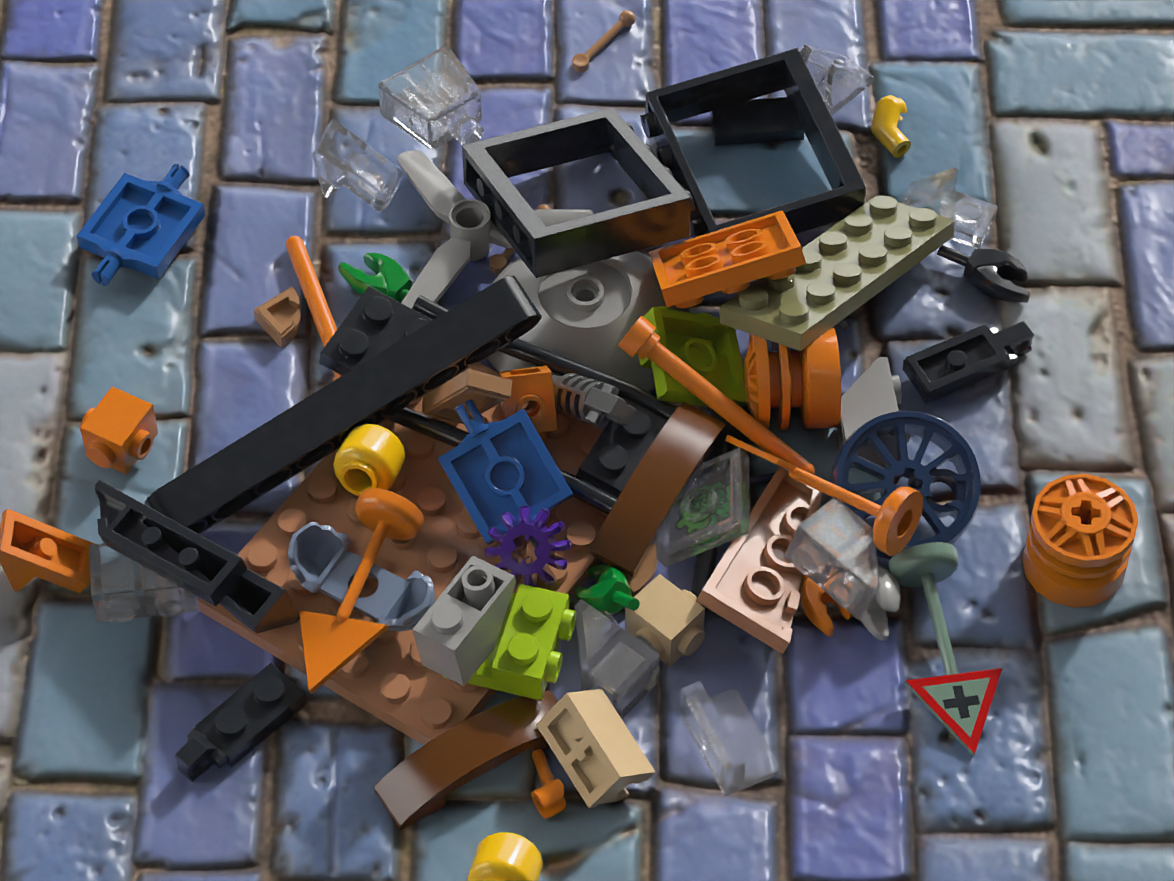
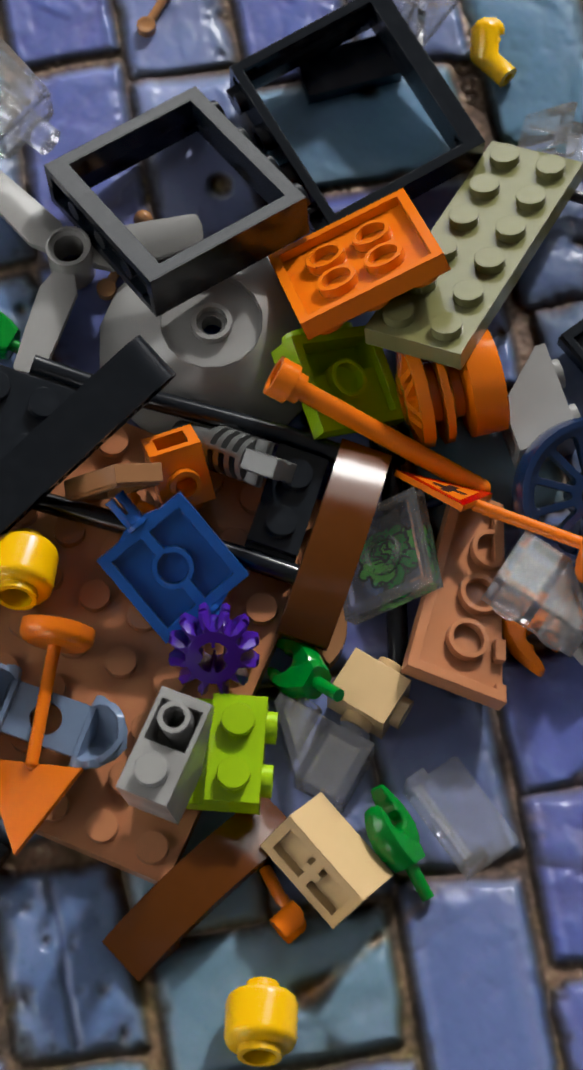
camera: 10 degrees left, 15 degrees up
none -> green hand [364,784,434,902]

